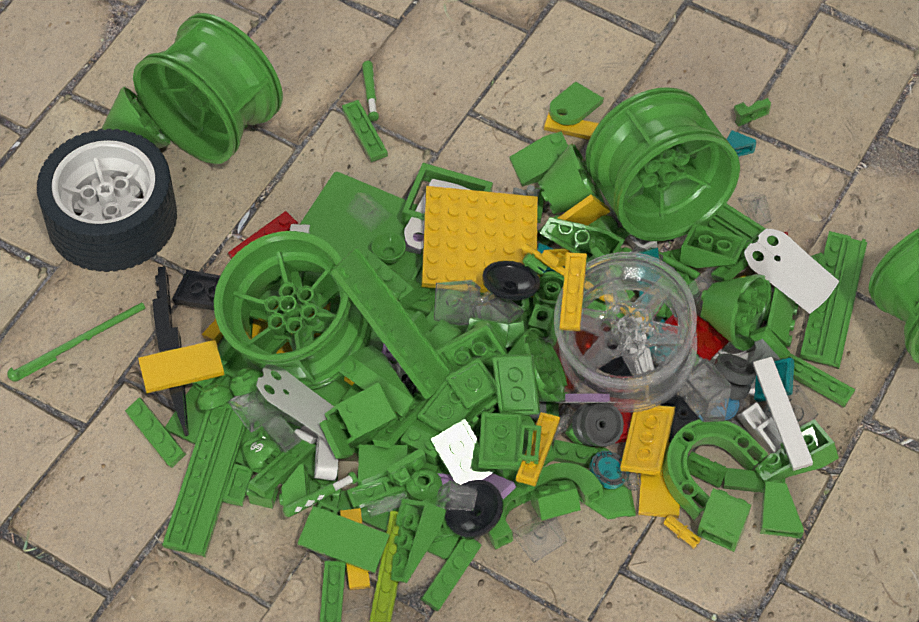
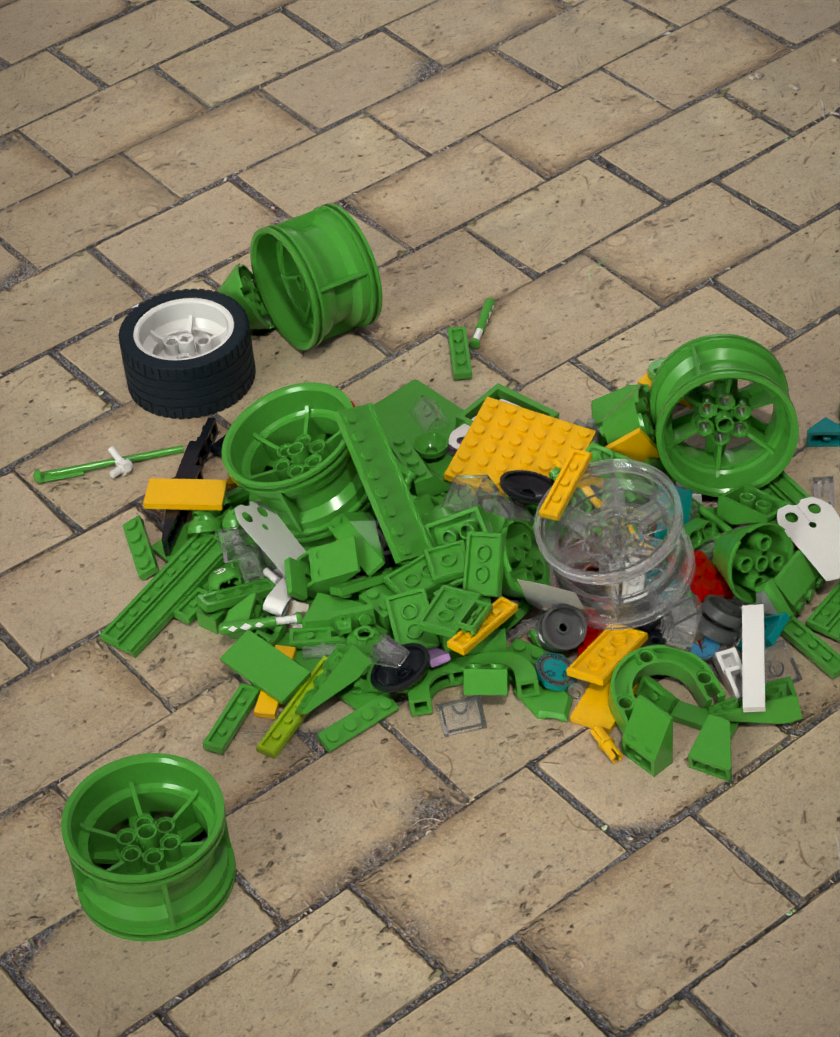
camera: 25 degrees right, 15 degrees down
none -> white piece [108,446,133,478]

